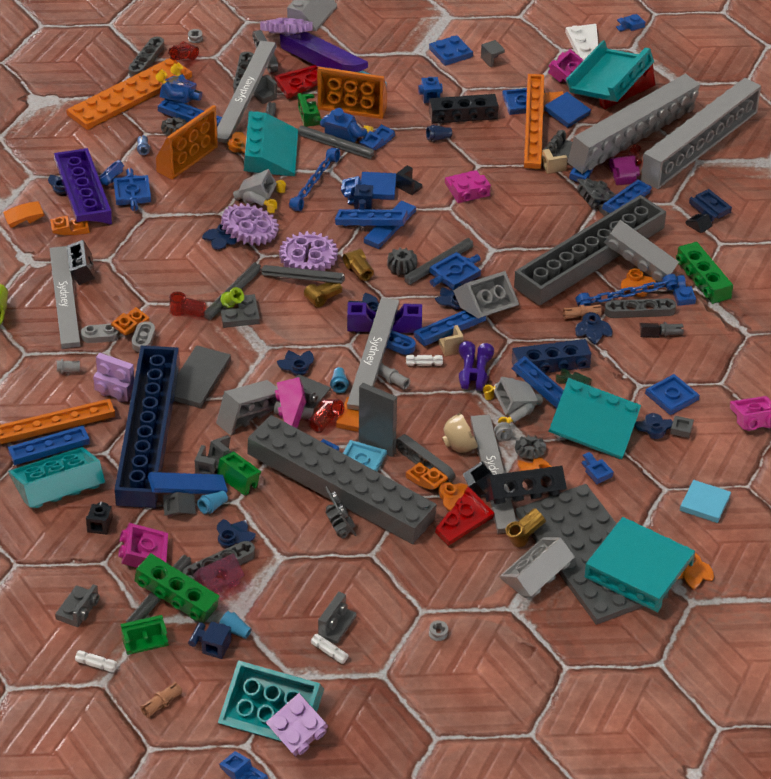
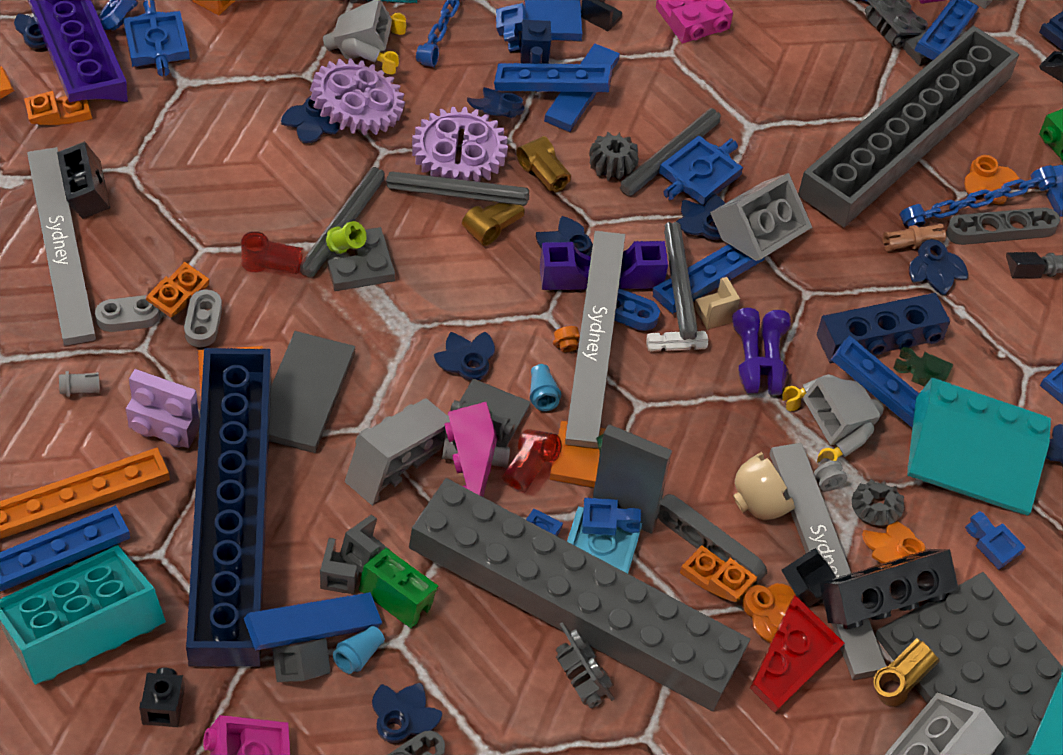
camera: 10 degrees left, 10 degrees up
light grey pin [378,363,410,389] -> none
light grey brick [604,220,679,285] -> none
none -> dark blue plate [467,87,525,118]
none -> orange plate [553,326,580,352]
none -> blue plate [582,498,641,536]
none -> dark grey axle [664,222,698,340]

